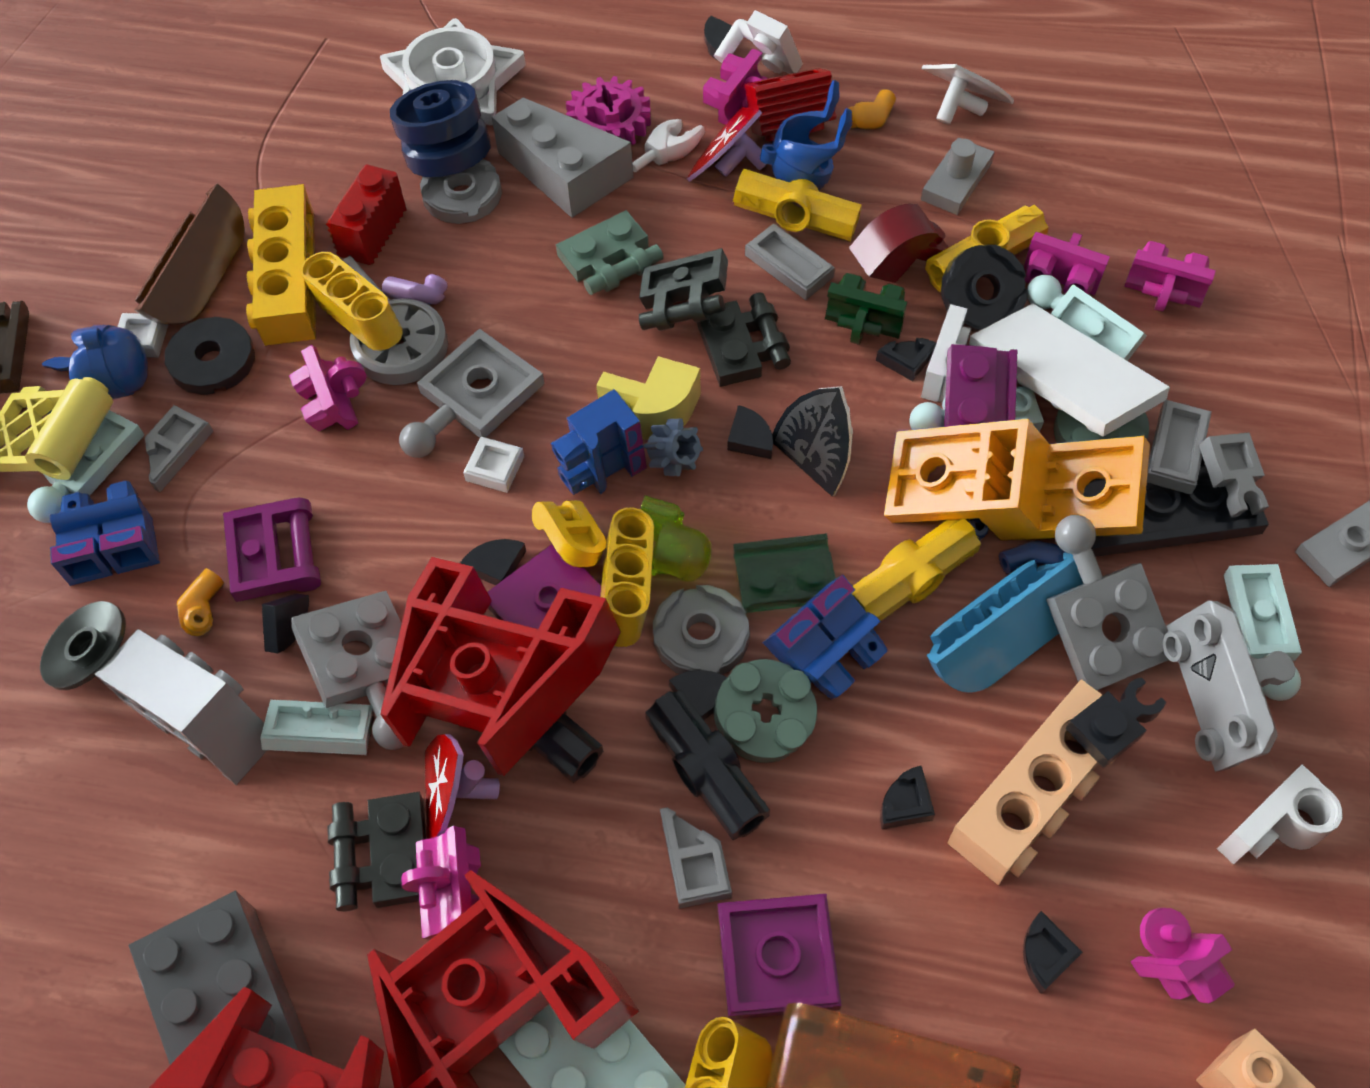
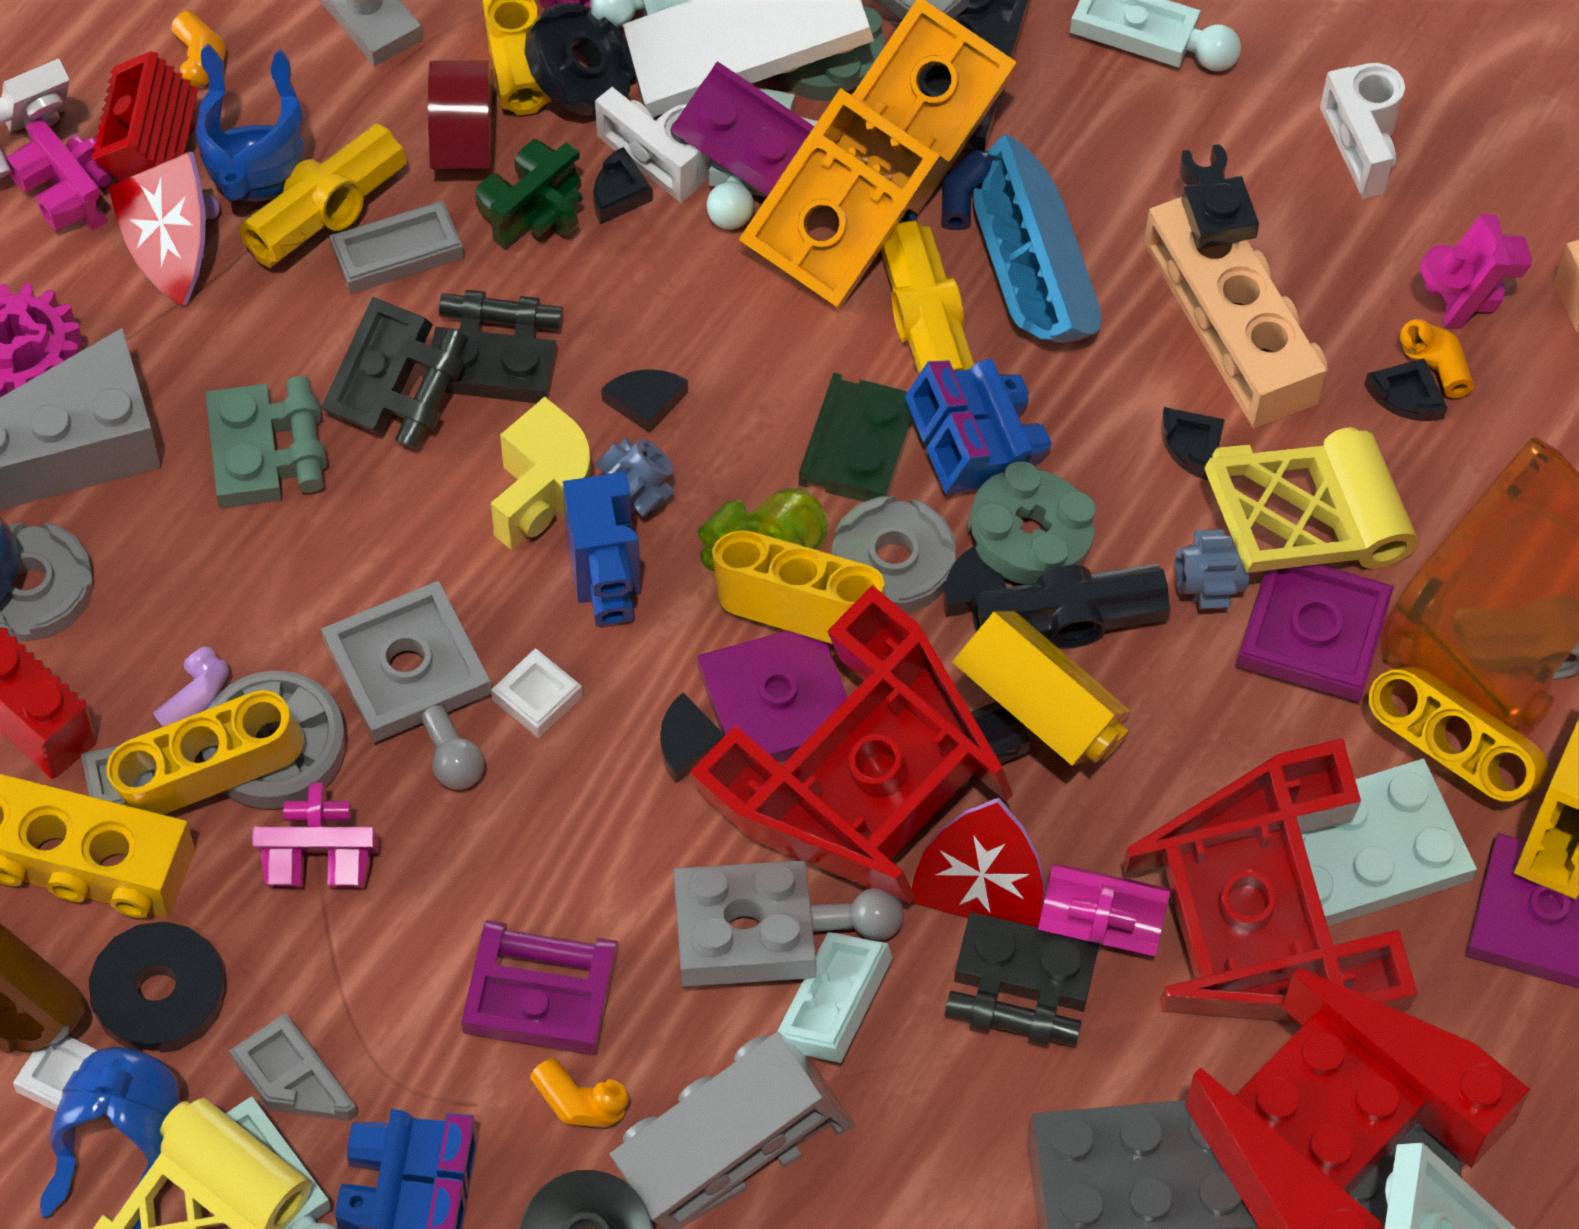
camera: 70 degrees left, 0 degrees up
black tile [262,593,309,654] -> none
yellow plate [532,500,607,568] -> none
white hand [632,119,705,172] -> none
light grey tile [660,807,732,909] -> none
shield [772,386,853,497] -> none
light grey plate [1046,515,1169,690] -> none
light grey shield [1163,601,1296,772] -> none
none -> yellow brick [952,611,1132,766]
none -> sand blue gear [1175,529,1249,609]
none -> light yellow piece [1204,427,1419,573]
none -> light orange arm [1400,319,1475,399]

